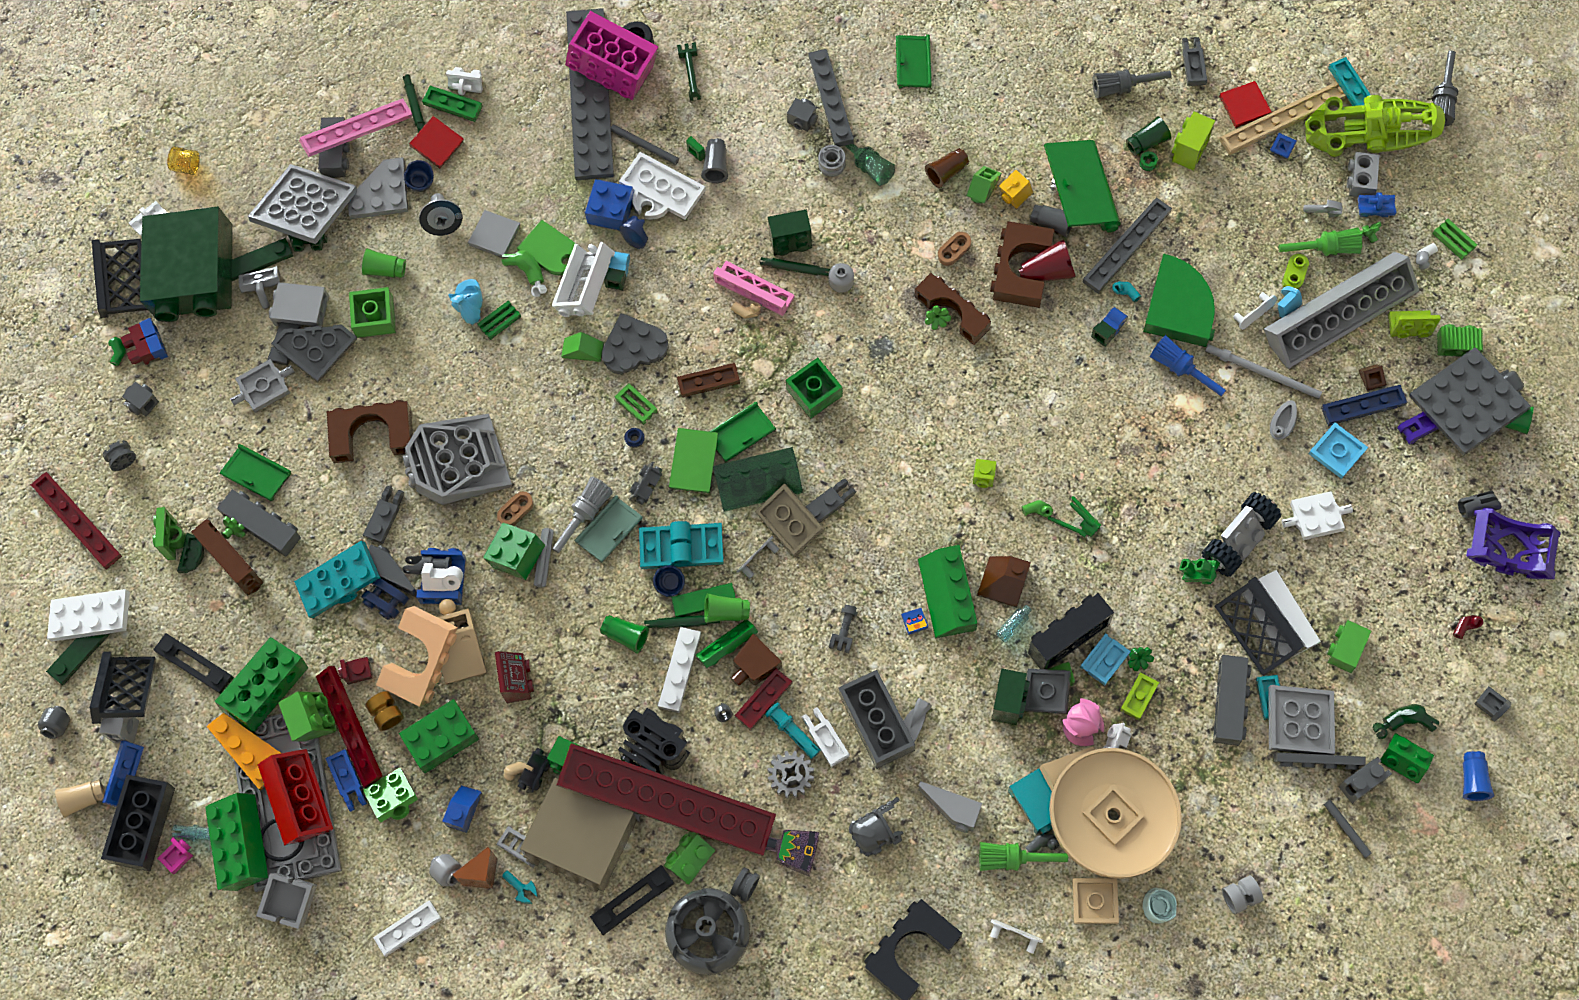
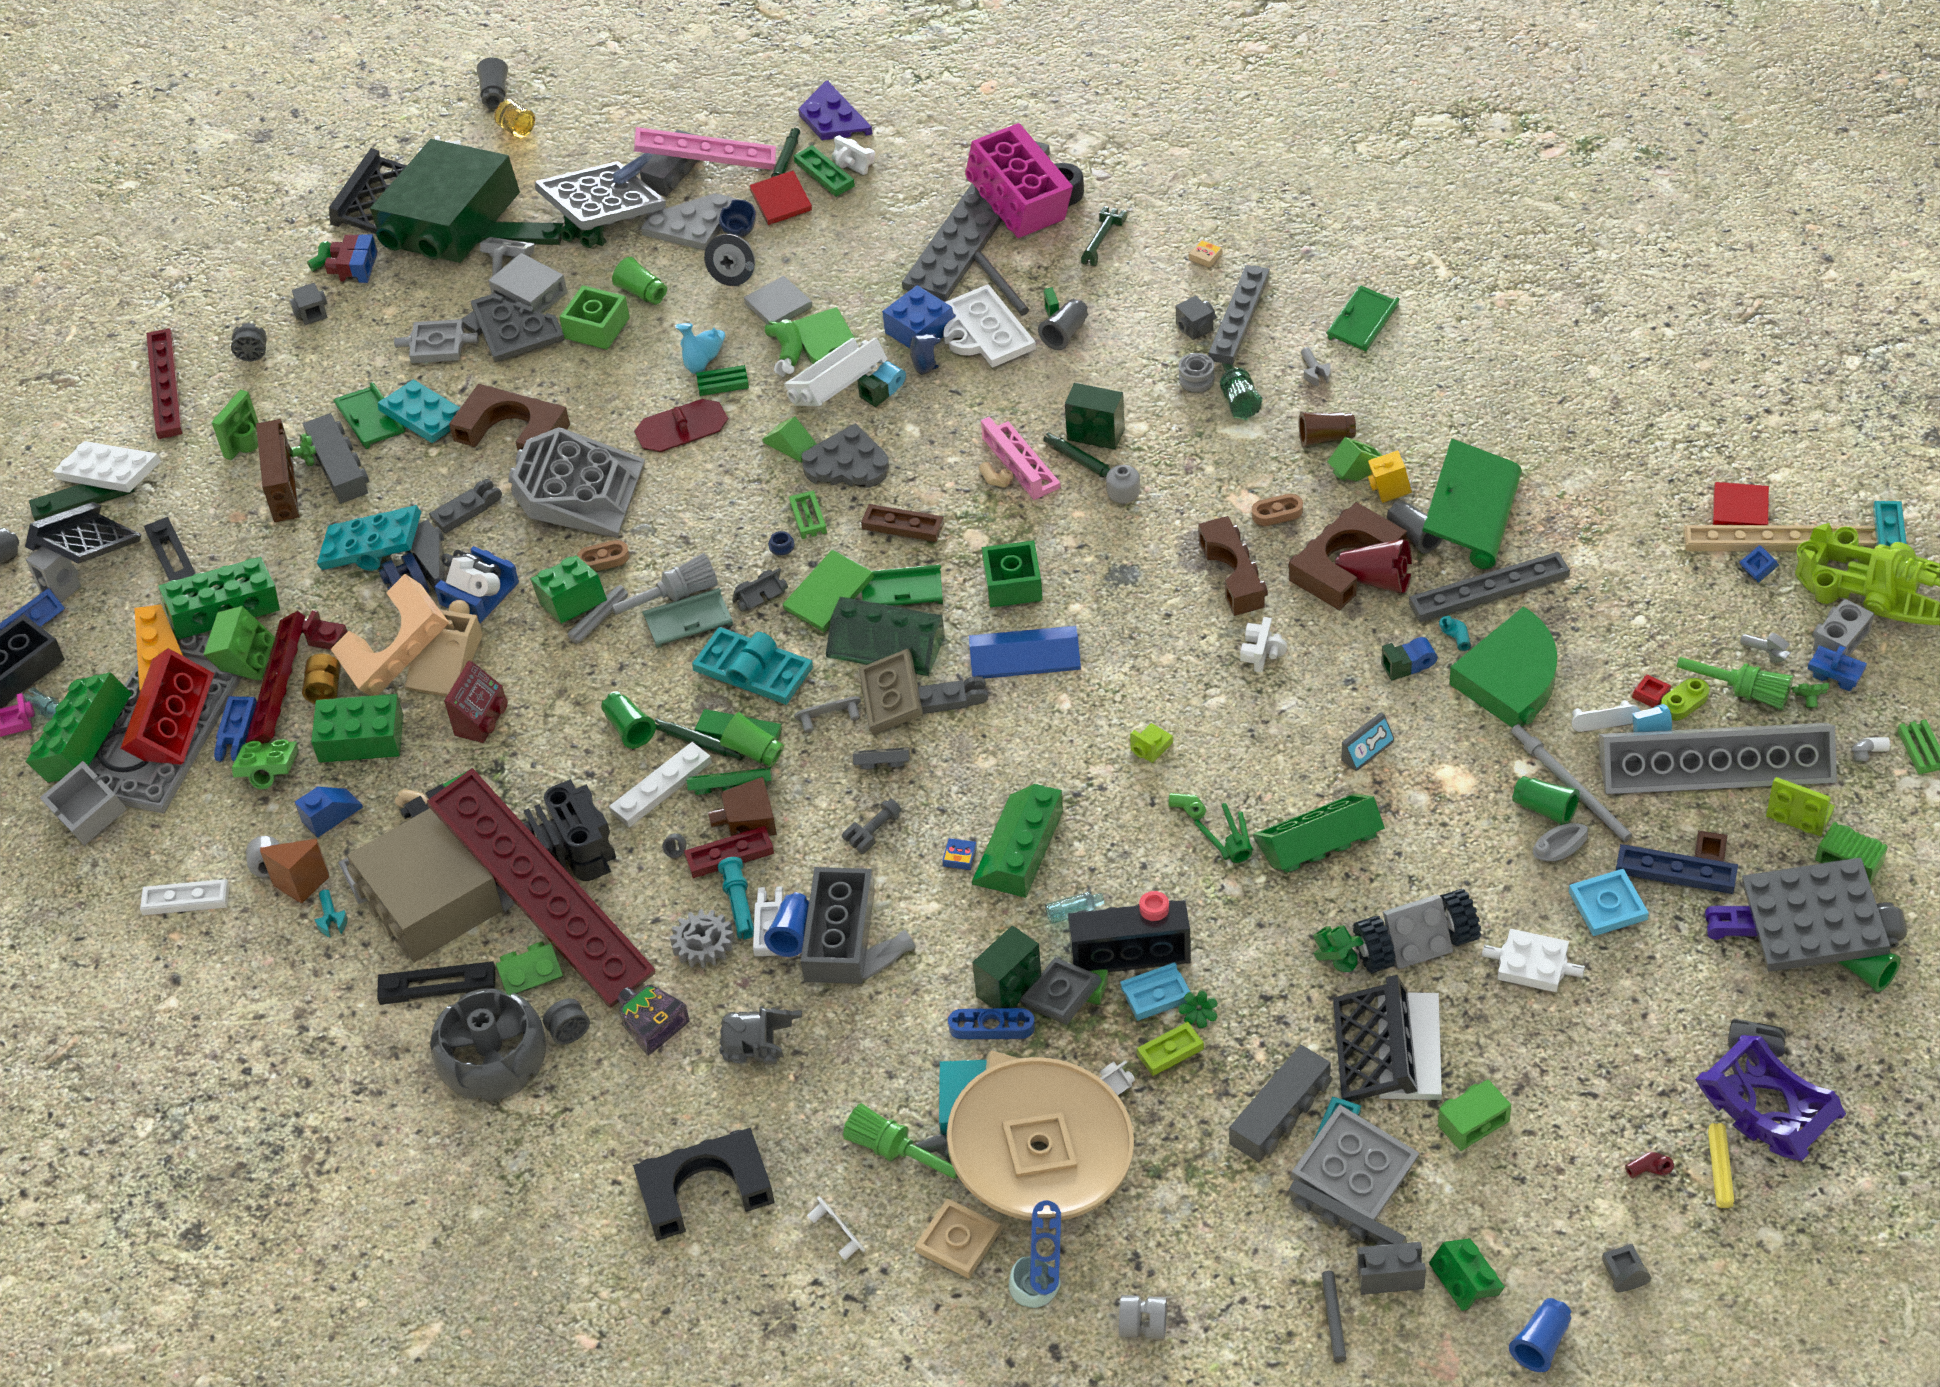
camera: 30 degrees right, 20 degrees down
dark green tile [177,533,204,573] -> none
dark blue hair [653,565,685,597] -> none
light grey slope [918,781,982,833] -> none
bright green plant [925,306,951,330] -> none
reddish brown slope [977,556,1031,608] -> none
bright pink helmet [1062,698,1104,746] -> none
dark grey piece [1092,69,1172,98] -> none
dark green plant [1126,116,1171,156] -> none
green bush [1139,151,1158,171] -> none
blue piece [1150,335,1226,397] -> none
lime brick [1171,111,1215,171] -> none
dark grey hinge [1182,37,1207,86] -> none
dark green arm [1373,704,1439,739] -> none
none -> teal plate [378,379,460,443]
none -> dark grey plant [476,57,508,109]
none -> sand blue axle [613,153,654,185]
none -> dark red shield [634,399,728,452]
none -> blue plant [764,892,809,957]
none -> dark purple wing [798,80,873,140]
none -> dark grey plate [853,747,910,769]
none -> blue beam [948,1008,1035,1039]
none -> blue slope [969,626,1081,679]
none -> blue beam [1030,1200,1061,1295]
none -> coral tile [1139,891,1169,921]
none -> tan tile [1189,239,1222,268]
none -> white hips [1240,617,1287,672]
none -> green slope [1252,793,1385,873]
none -> light grey bar [1301,347,1330,386]
none -> slope [1341,712,1394,771]
none -> green plant [1512,776,1580,825]
none -> red tile [1632,674,1671,708]
none -> light yellow axle [1708,1123,1734,1209]

